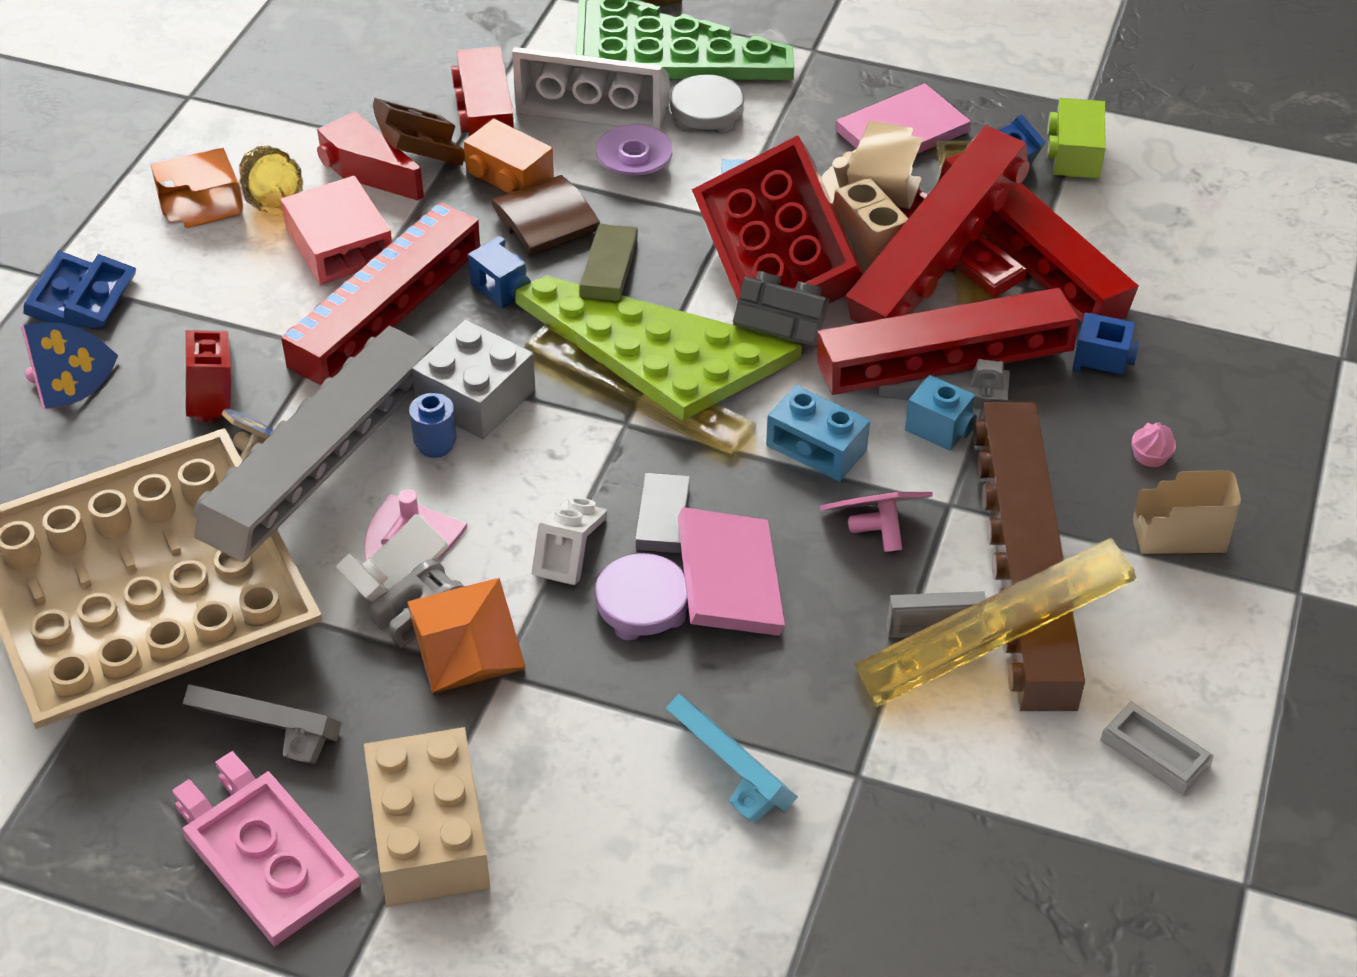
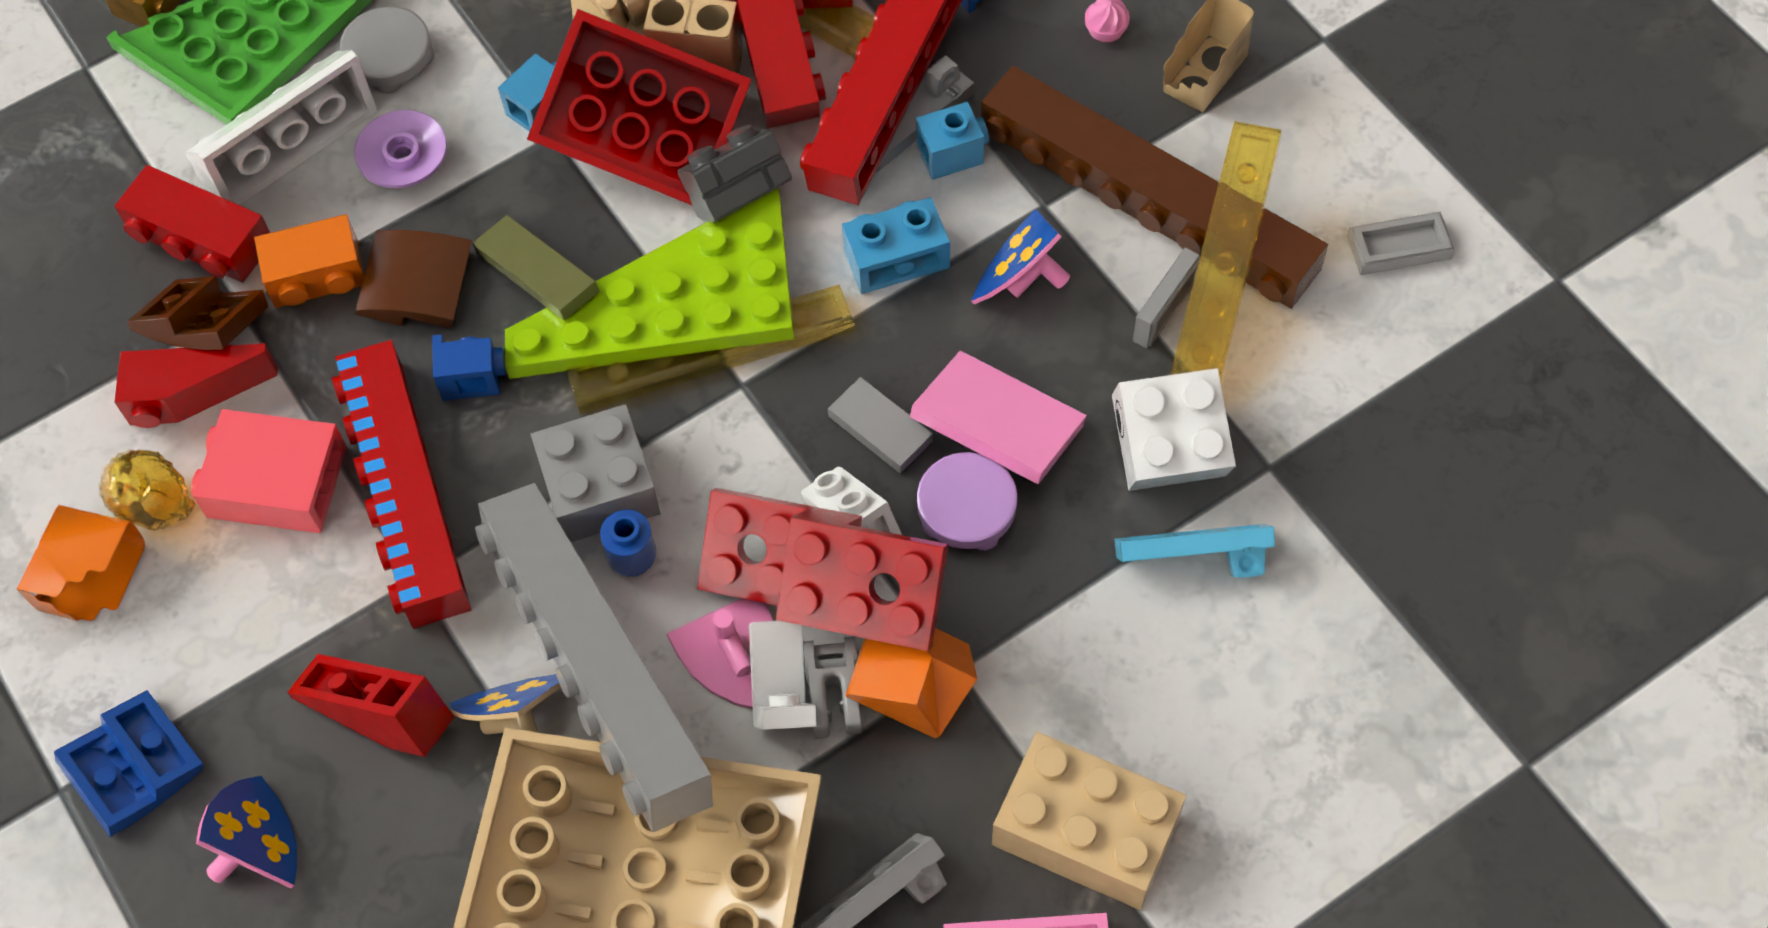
camera: 50 degrees left, 15 degrees up
none -> bracket [697,488,948,651]
none -> white brick [1112,368,1236,491]

